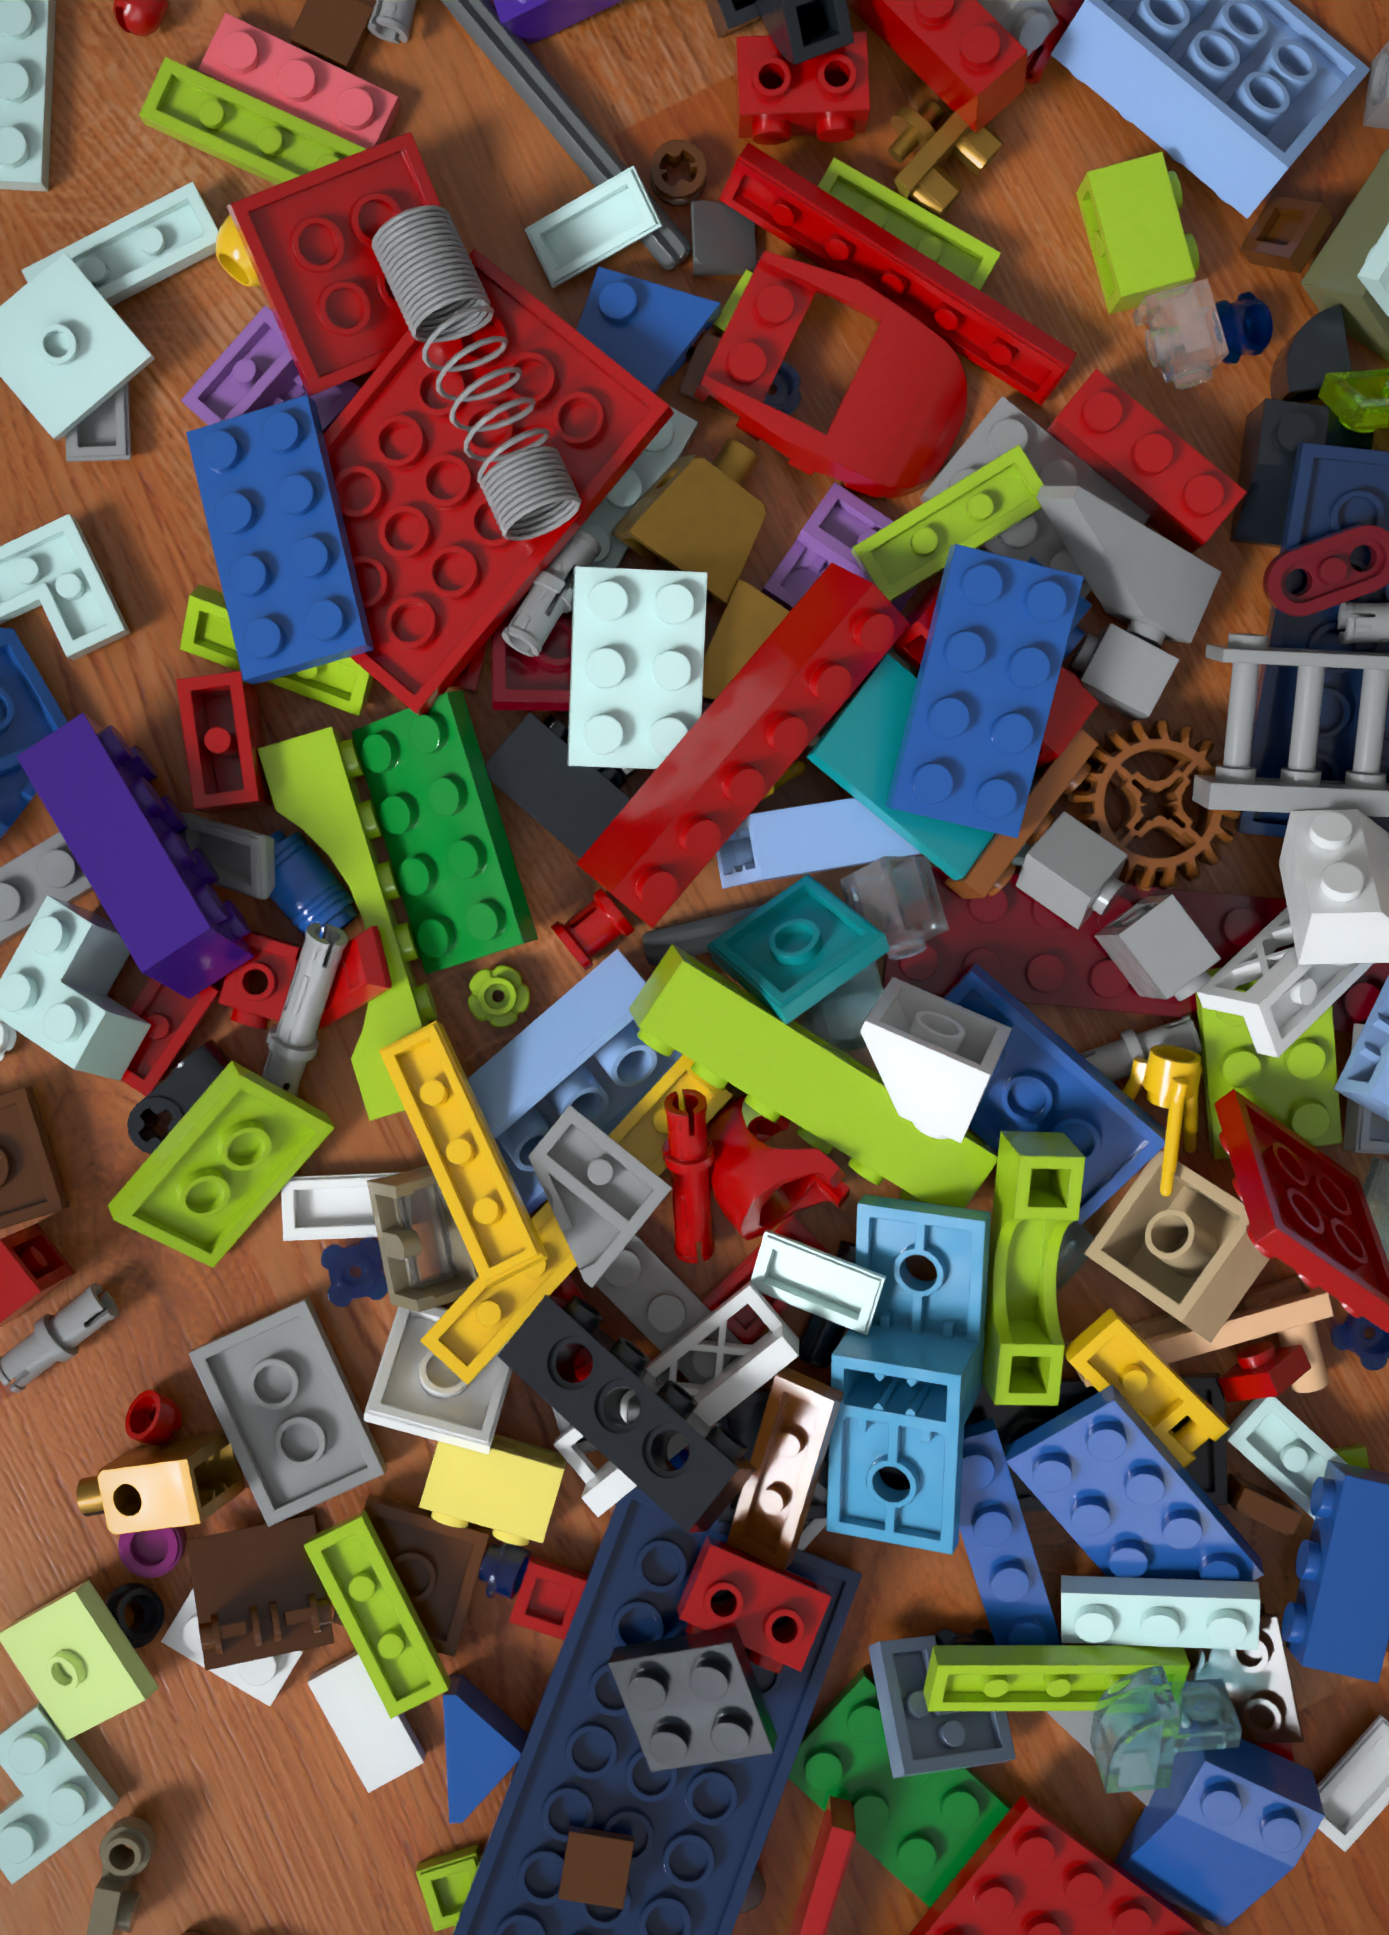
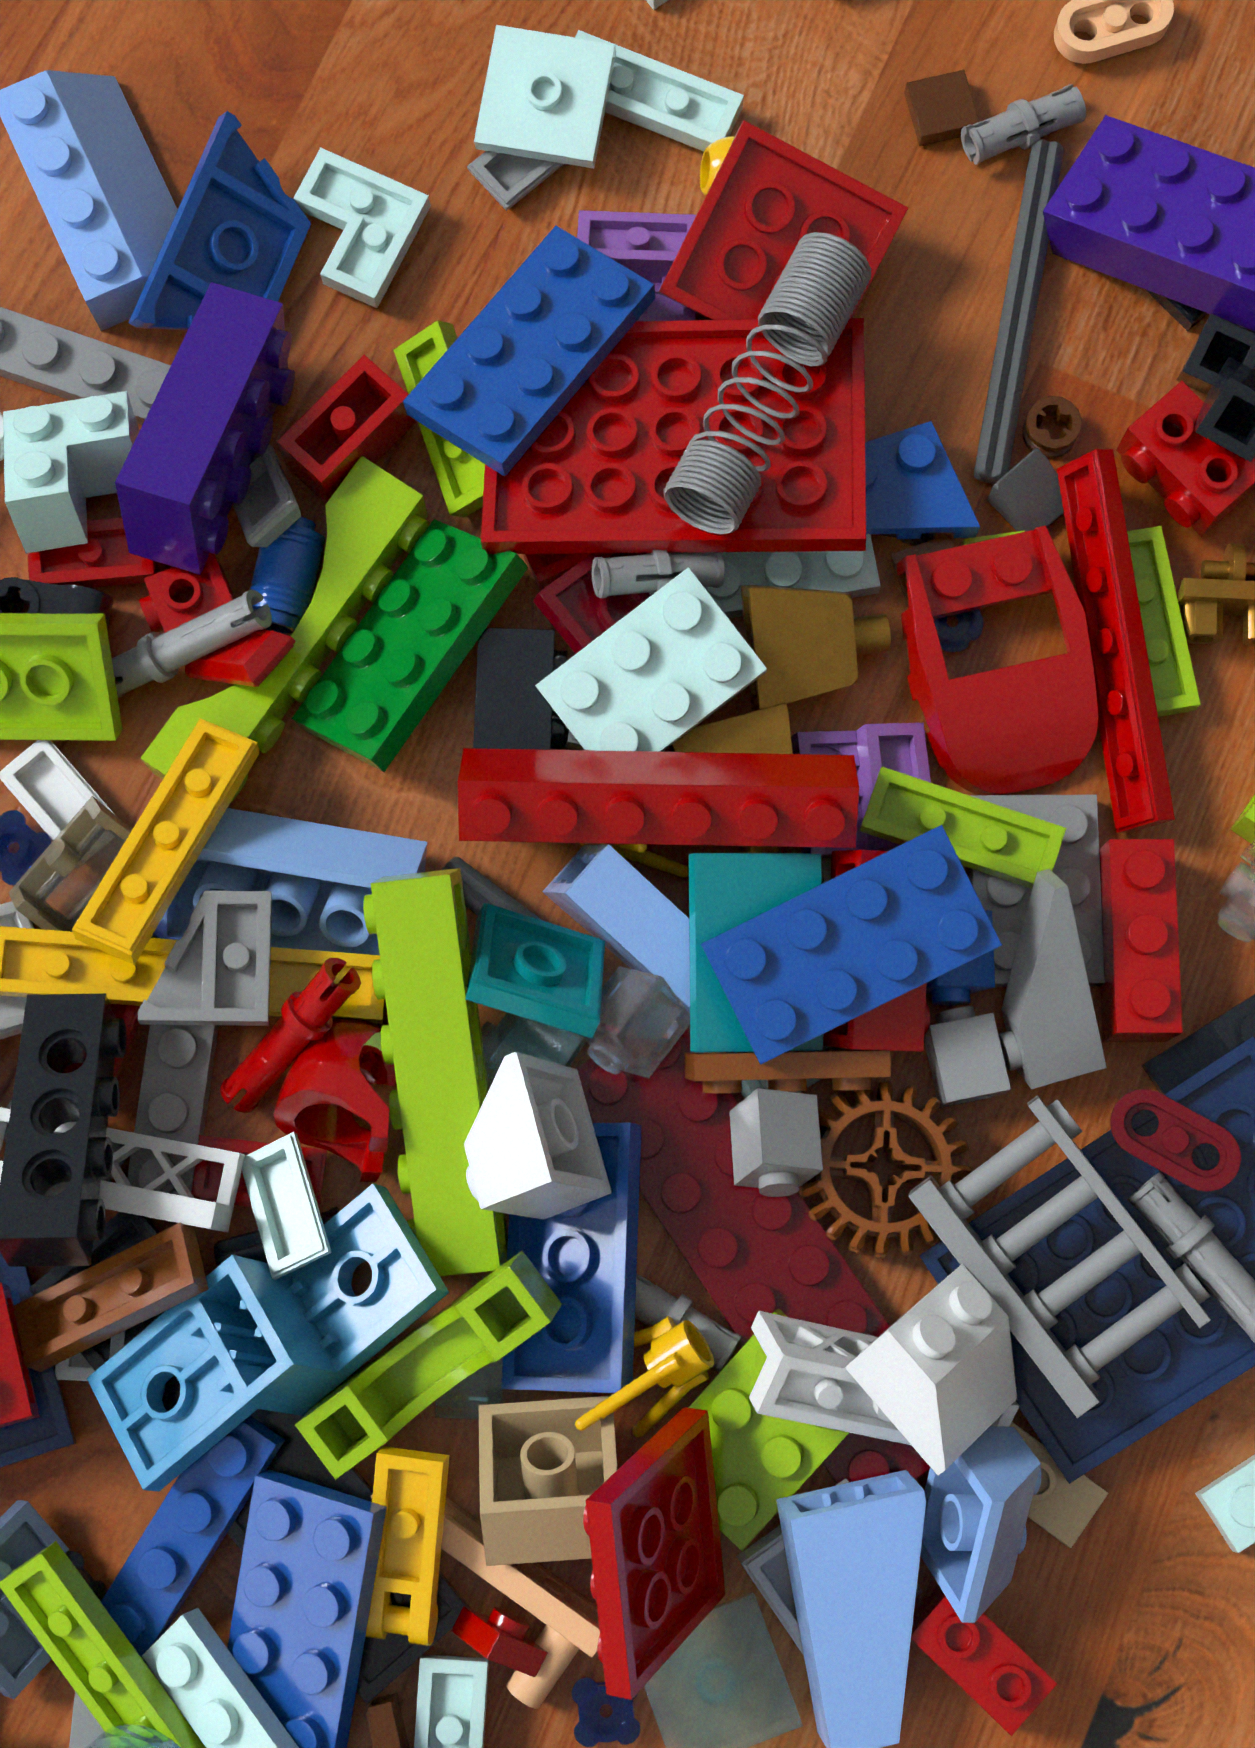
camera: 55 degrees right, 10 degrees down
lime plate [139,57,366,185] -> none
coral plate [198,12,401,149] -> none
lime plate [468,965,530,1028] -> none
light aqua tile [525,166,663,288] -> none
red bush [550,888,635,971] -> none
light grey brick [1094,894,1221,1001] -> none

